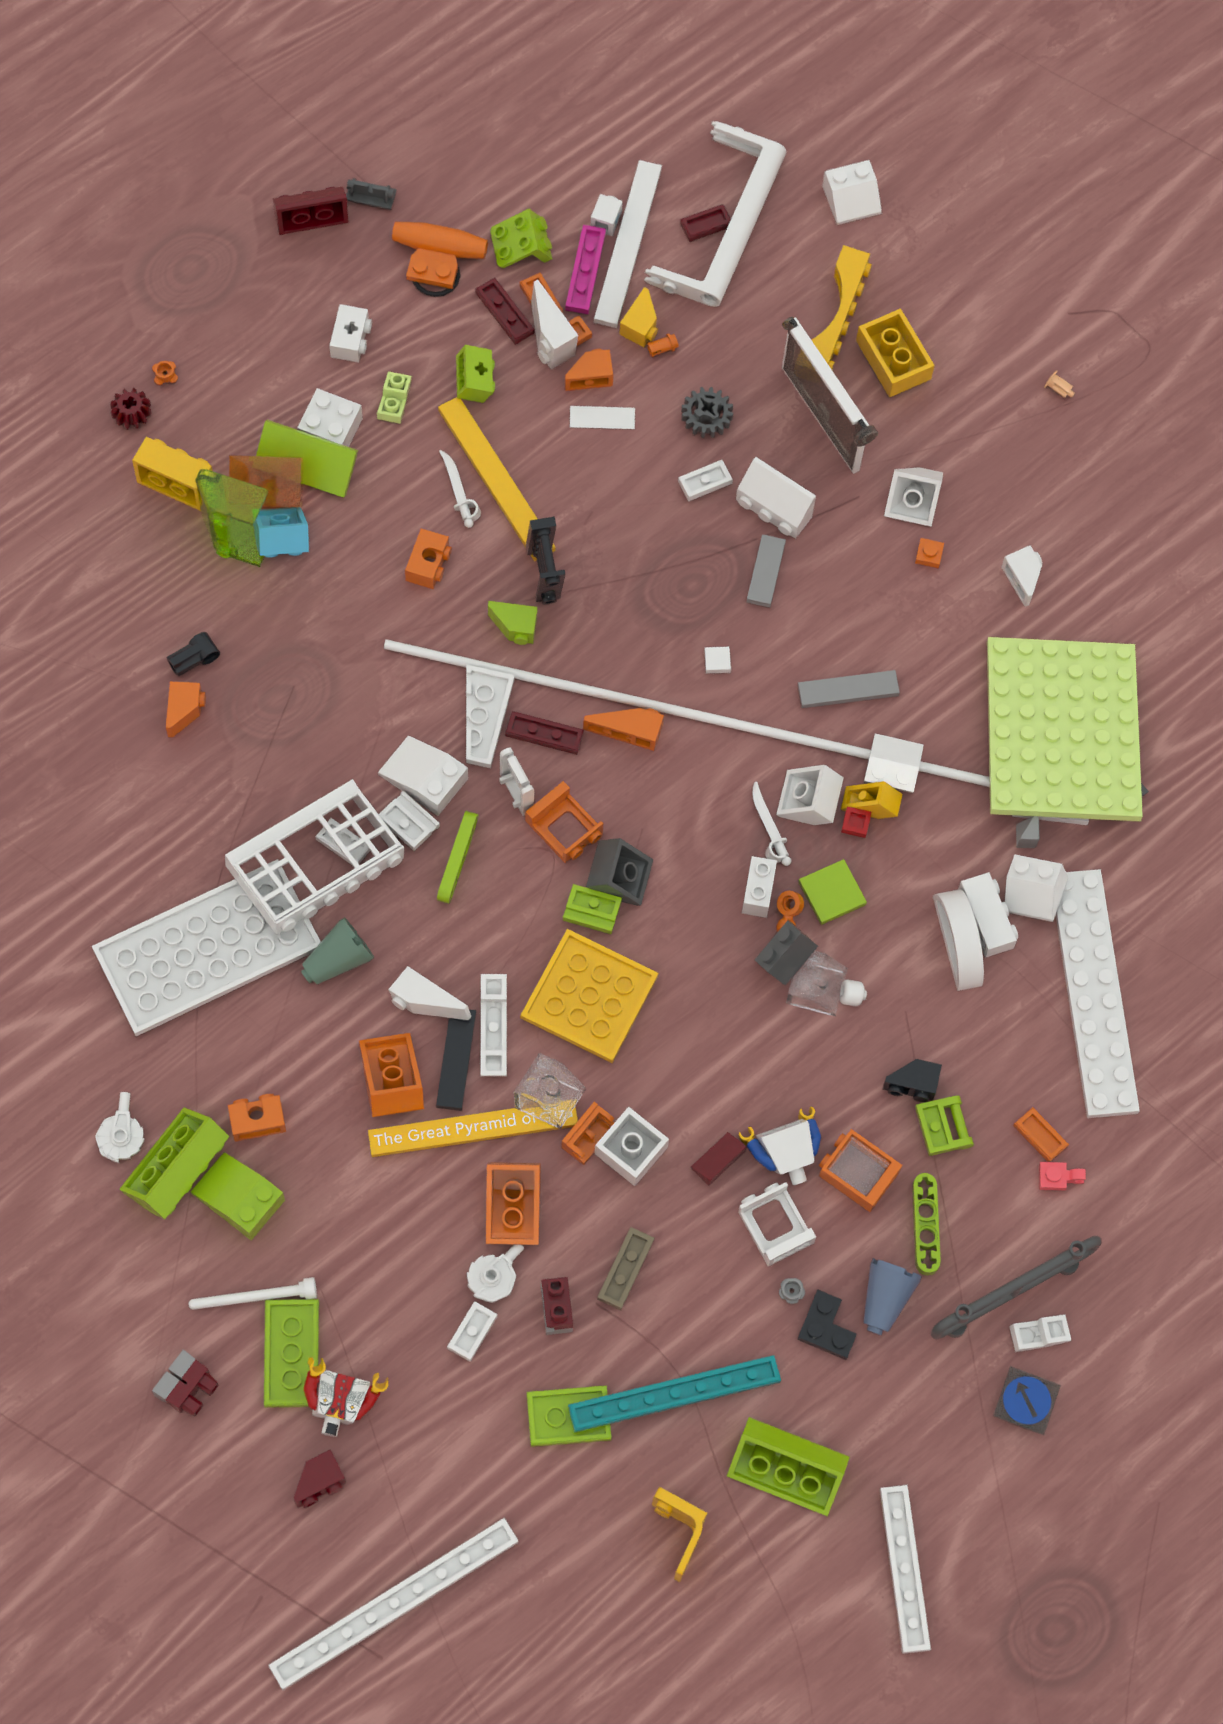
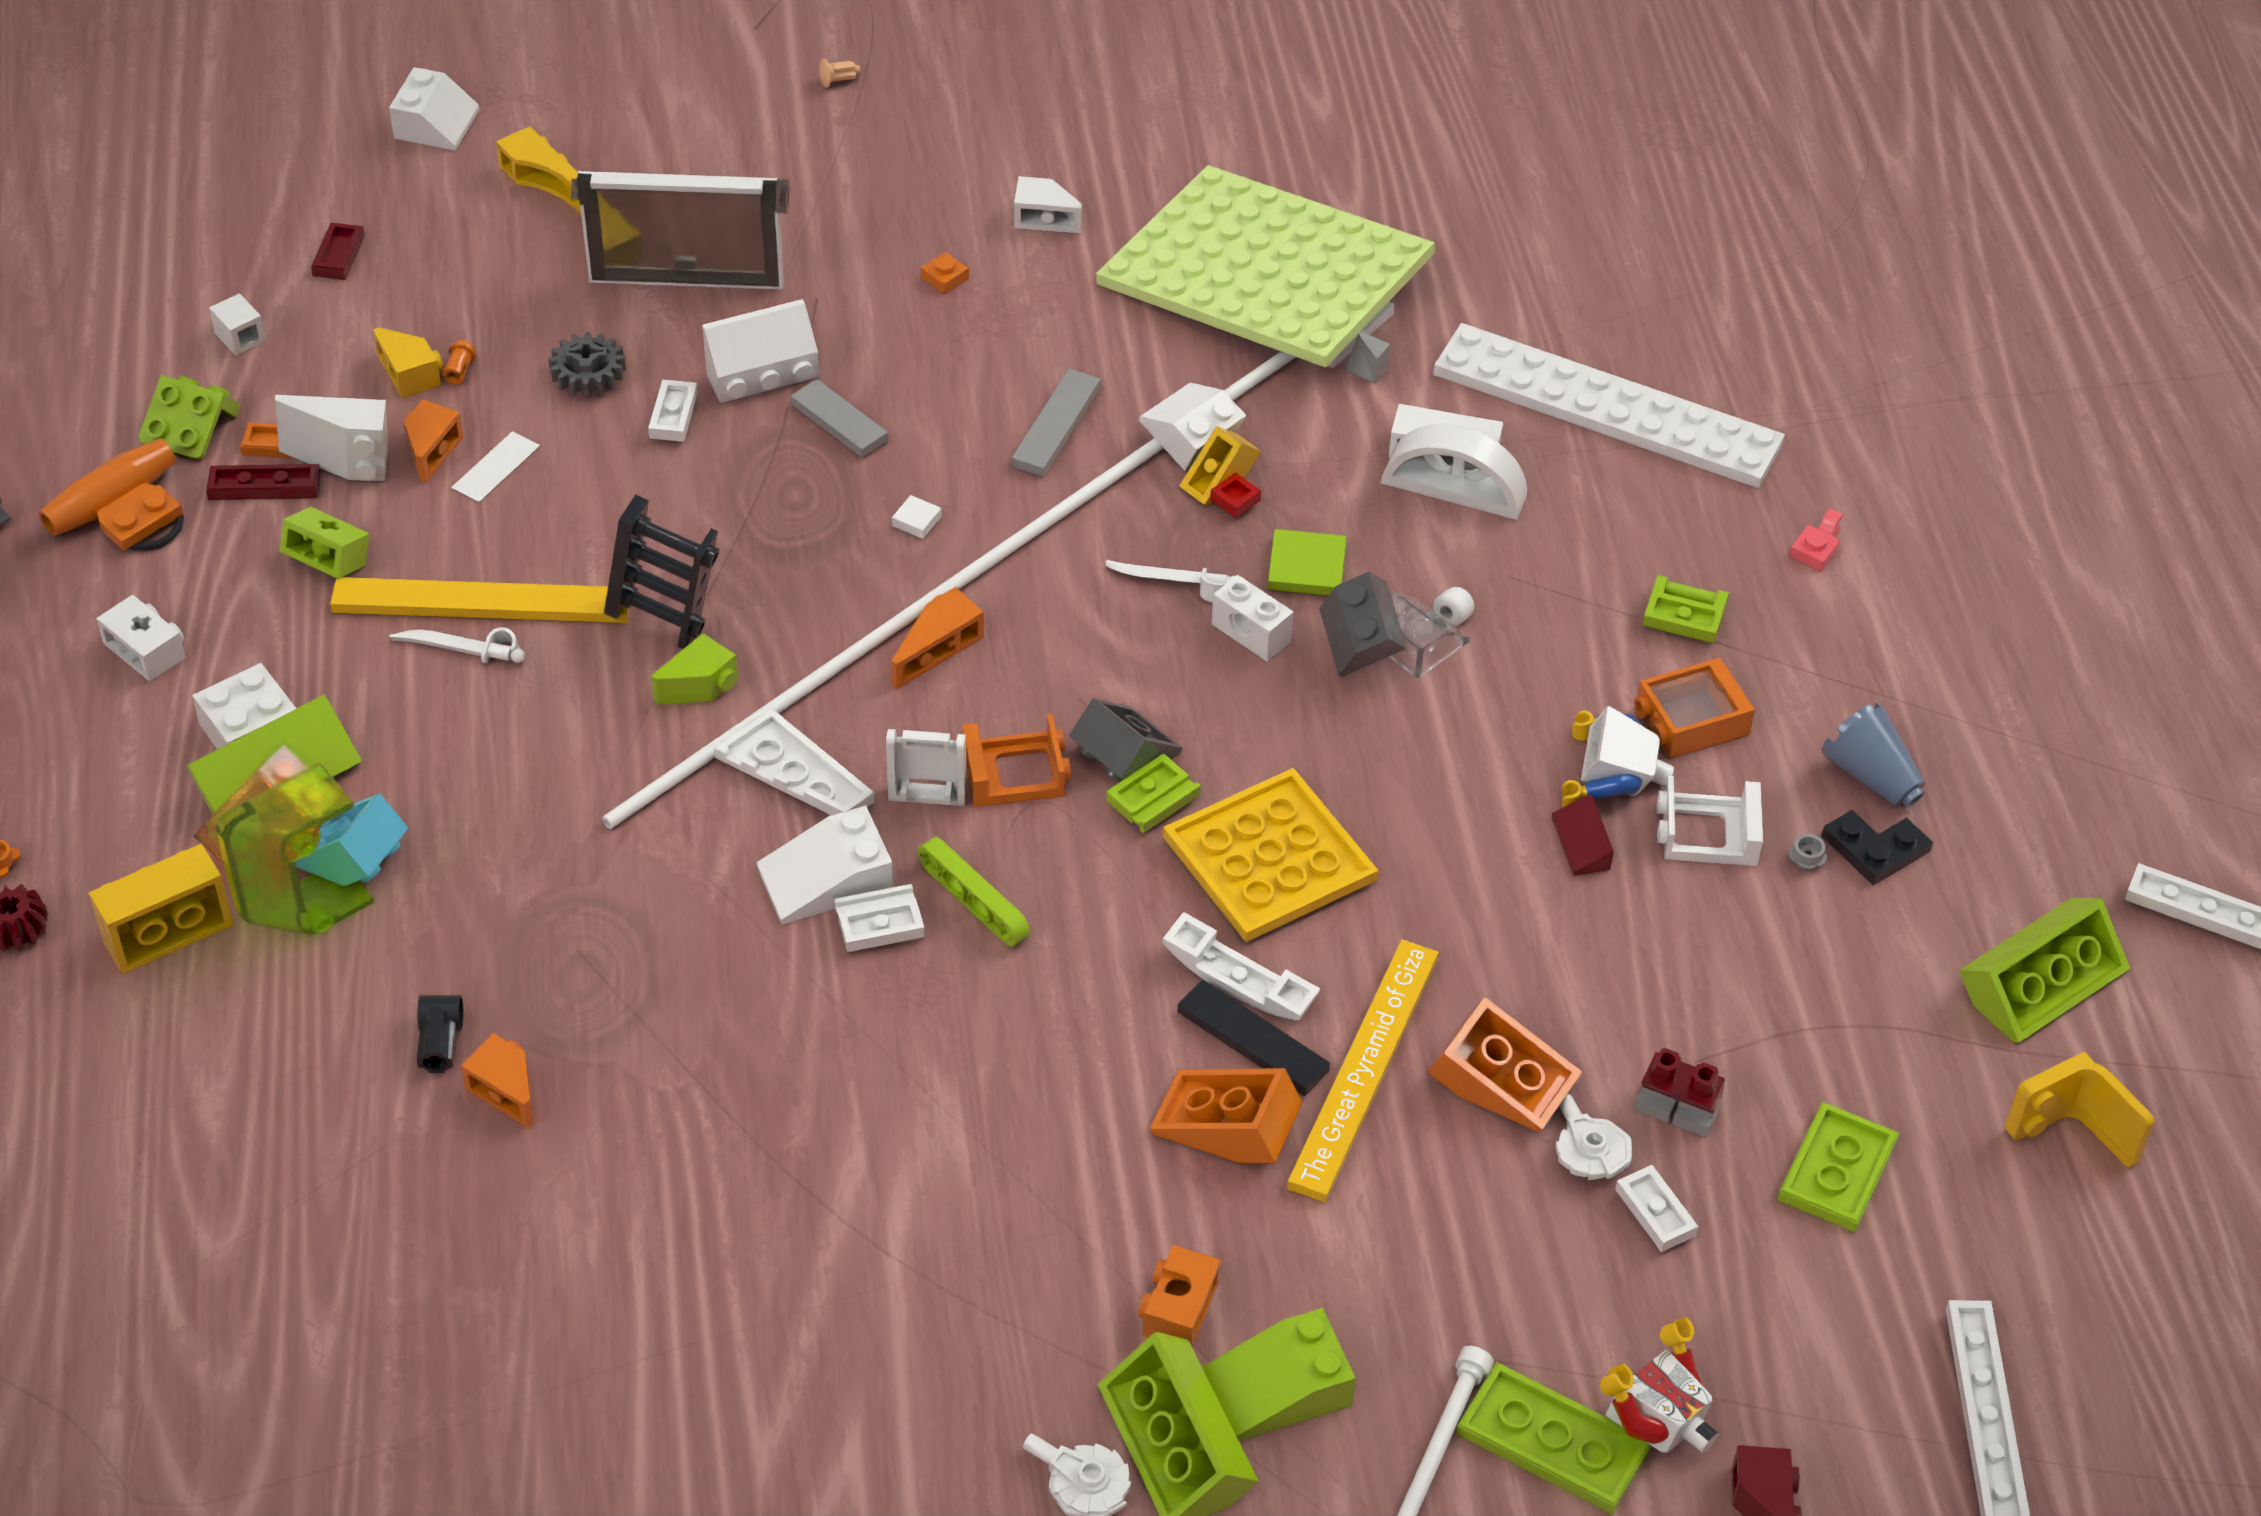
camera: 55 degrees left, 20 degrees down
white plate [92,859,321,1036] -> none
white window [225,779,404,935] -> none
sand green cone [301,917,374,985] -> none
white plate [315,818,370,865] -> none
yellowish green slope [377,371,412,424] -> none
white slope [388,966,471,1020] -> none
orange brick [405,528,452,589] -> none
dark red tile [505,711,584,755] -> none
clear slope [514,1053,586,1129] -> none
orange hinge [561,1102,615,1165] -> none
dark pink plate [565,225,606,314] -> none
teal tile [568,1355,781,1433] -> none
white tile [594,160,662,328] -> none
white brick [594,1107,669,1186] -> none
dark tan plate [597,1227,655,1310] -> none
white piece [644,122,787,307] -> none
white slope [776,765,844,825] -> none
orange plate [776,890,804,932] -> none
yellow brick [856,308,935,398] -> none
black slope [882,1059,942,1102] -> none
white slope [884,467,943,526] -> none
lime beam [912,1173,941,1276] -> none
dark grey bar [931,1236,1102,1340] -> none
piece [993,1366,1061,1435] -> none
white slope [1005,855,1068,922] -> none
white slope [1009,1315,1071,1352] -> none
orange tile [1013,1107,1069,1162] -> none

